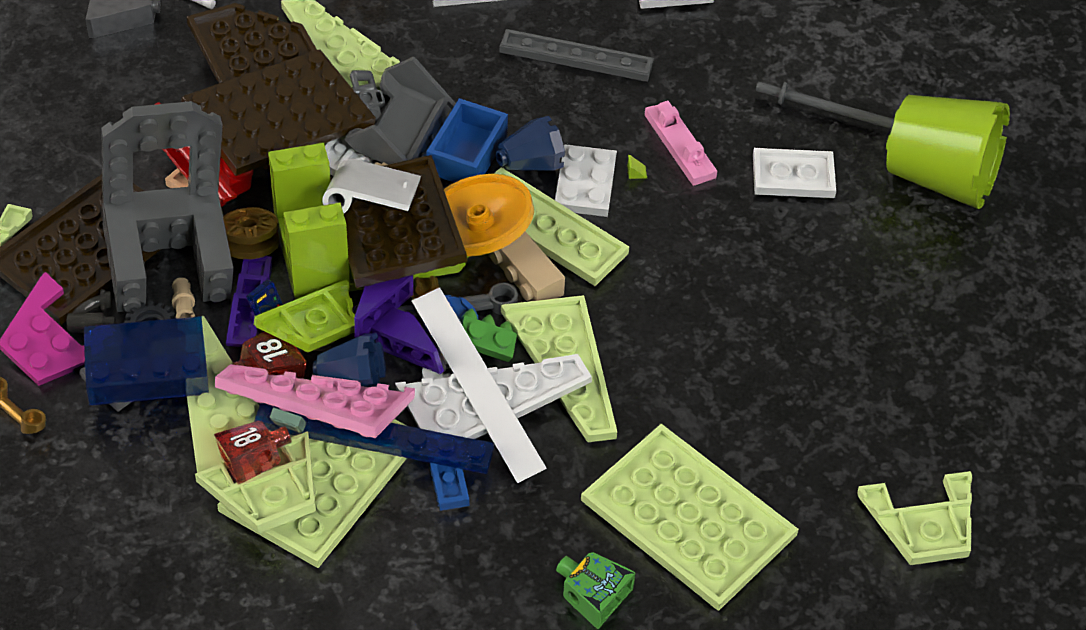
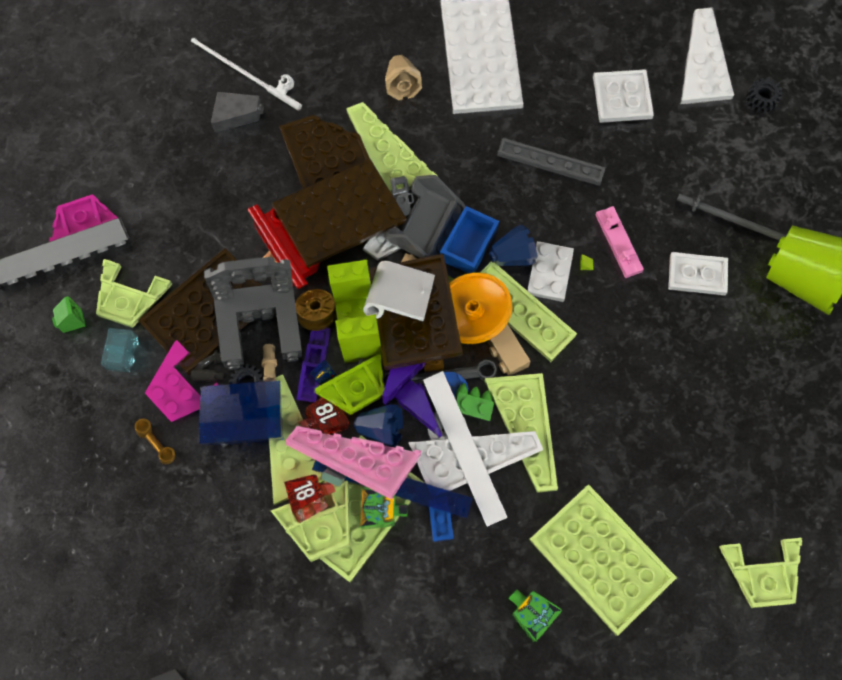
camera: 10 degrees right, 20 degrees up
none -> torso [360,488,408,530]

